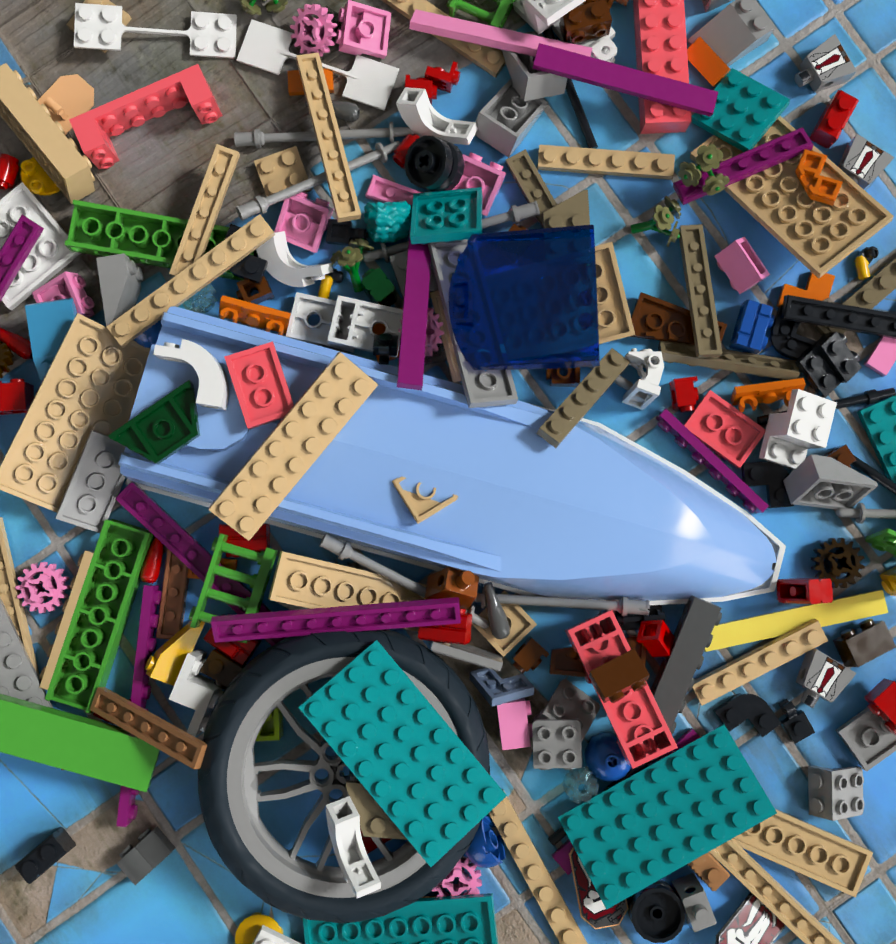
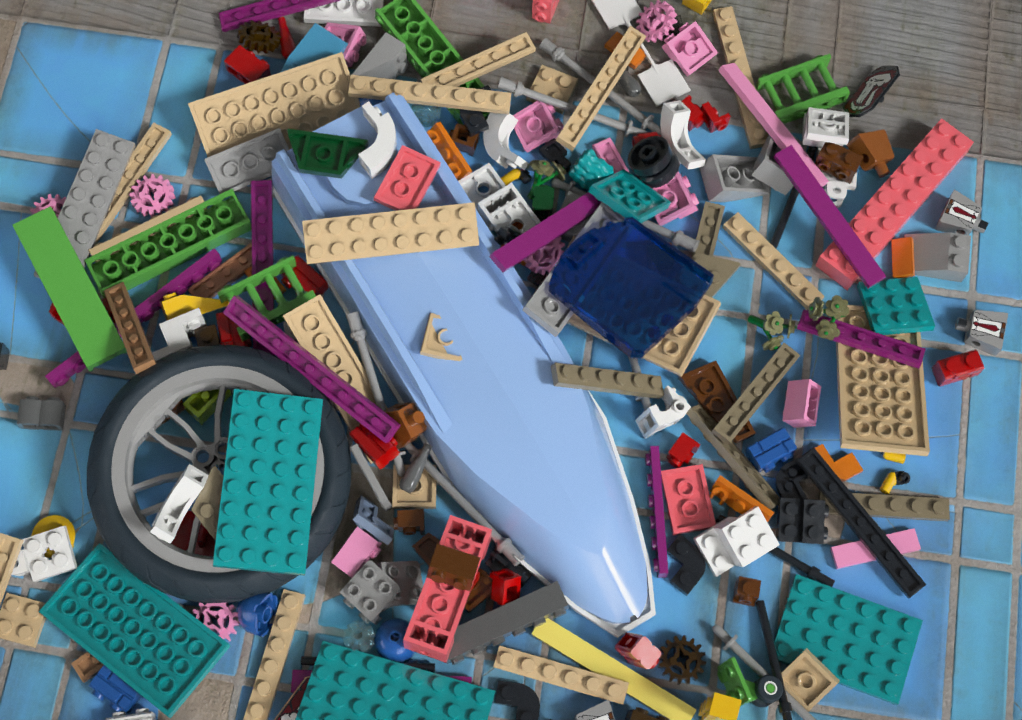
camera: 40 degrees right, 15 degrees down
red piece [140,537,164,584] -> none
reddish brown brick [546,360,580,387] -> none
light grey slope [783,454,878,509] -> none
orange tile [795,149,843,206] -> none
light grey torso [838,134,894,189] -> none

